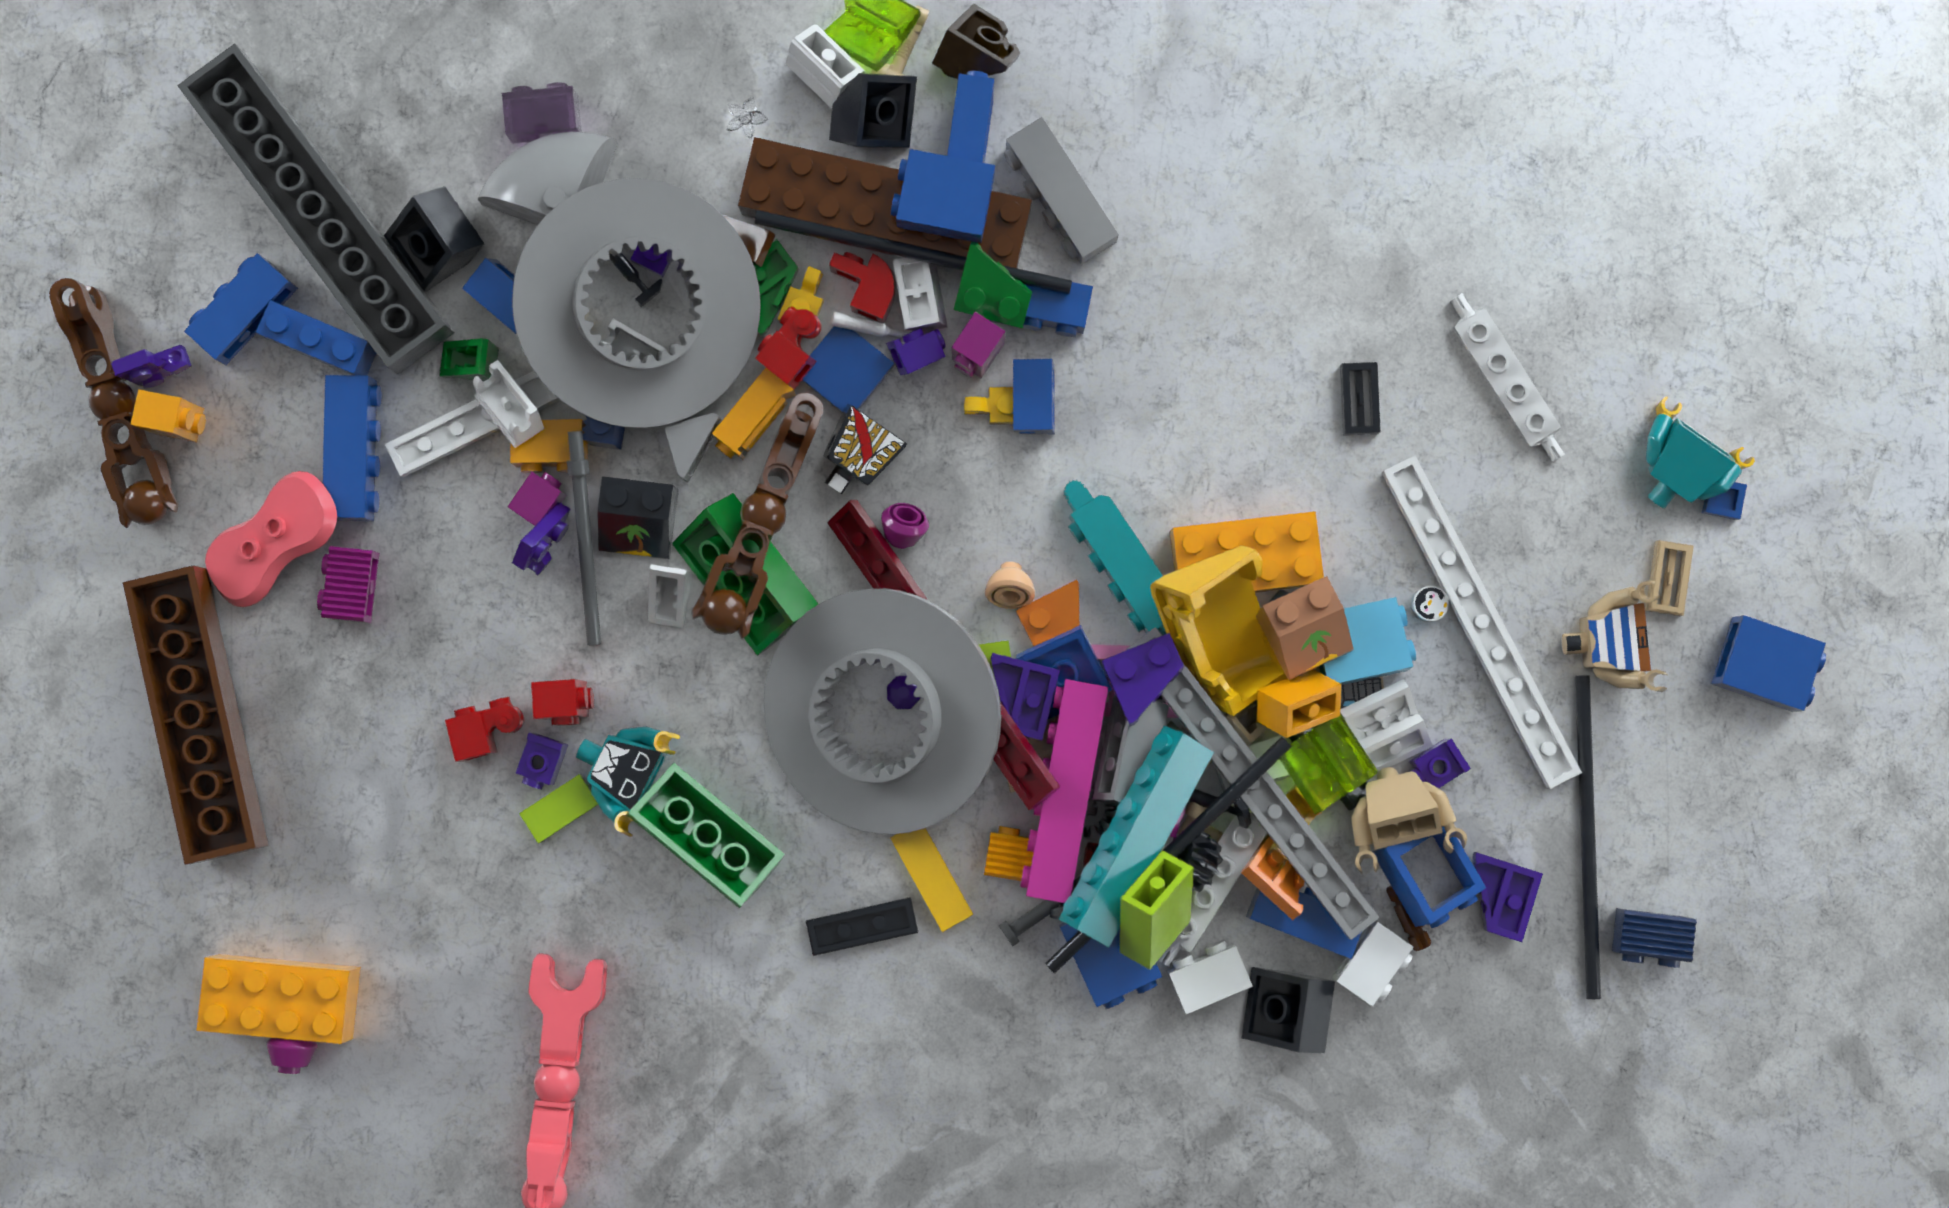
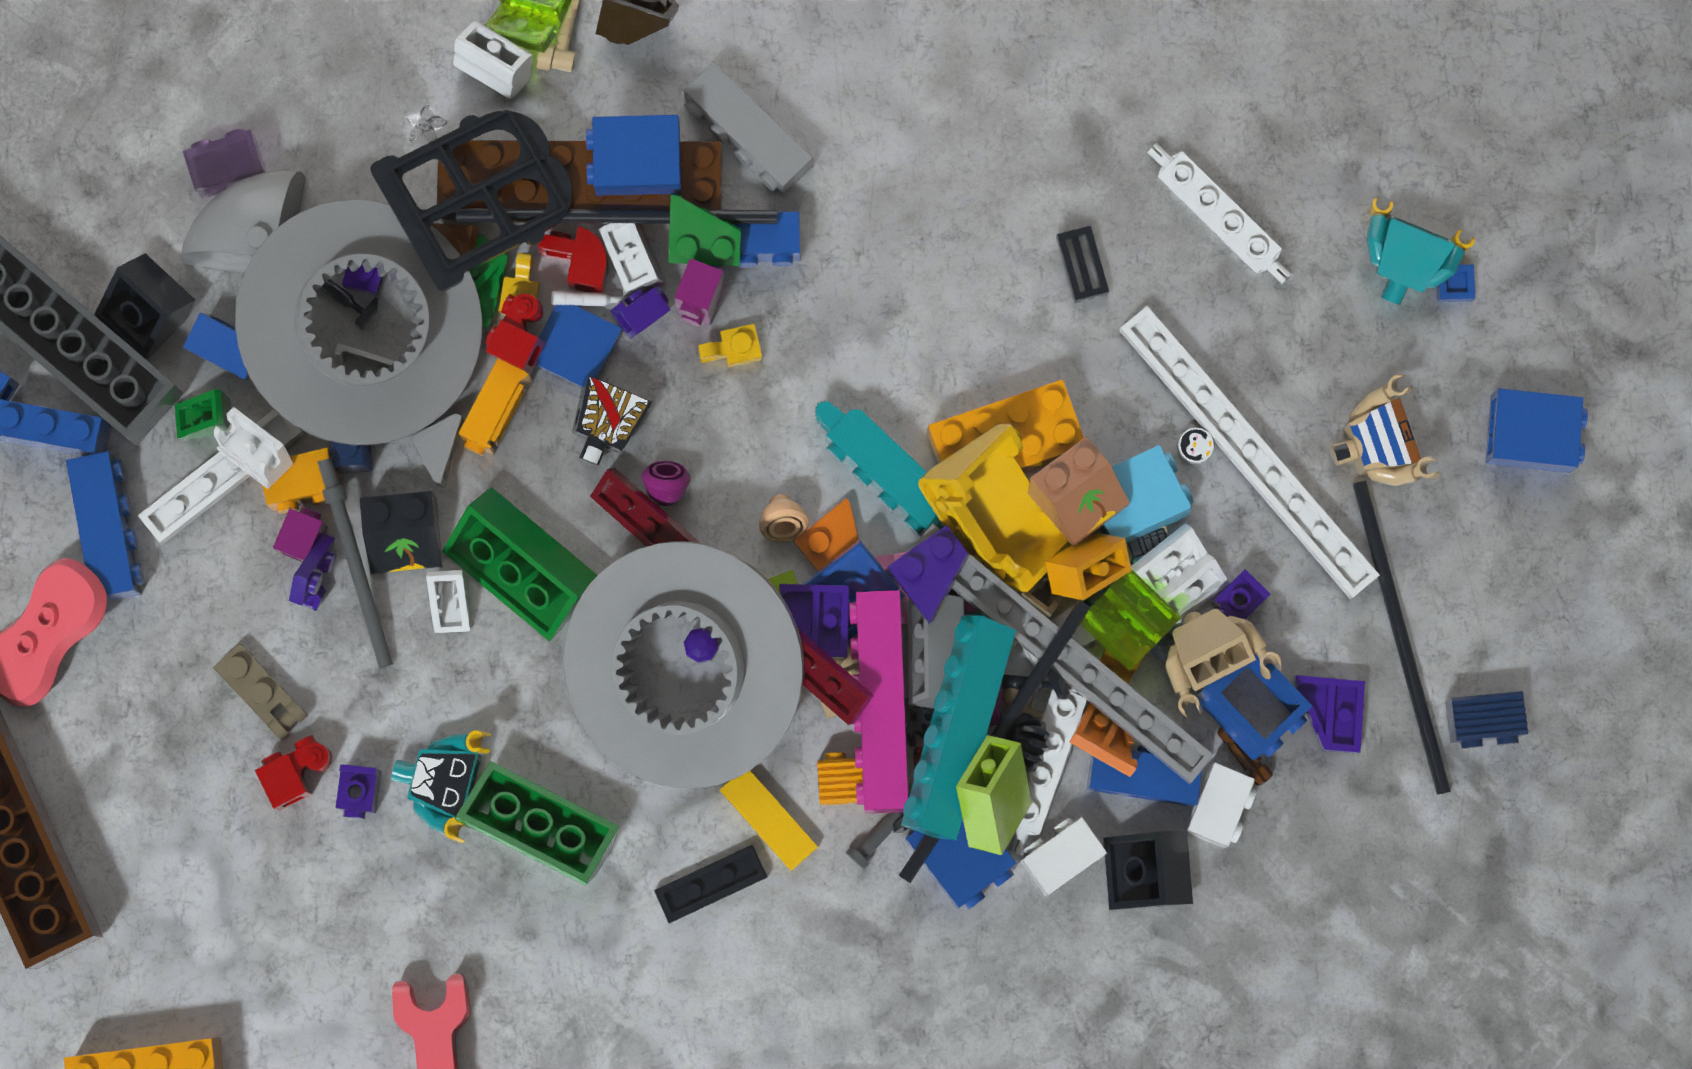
camera: 15 degrees left, 5 degrees down
magenta brick [317,546,380,623] -> none
lime tile [519,774,598,843] -> none
red brick [531,679,594,726] -> none
reddish brown piece [691,393,823,639] -> none
black slope [829,73,917,148] -> none
blue window [947,71,994,163] -> none
blue hinge [1013,359,1055,434] -> none
tan tile [1645,540,1694,616] -> none
none -> dark tan plate [213,643,308,740]
none -> black window [370,110,572,292]

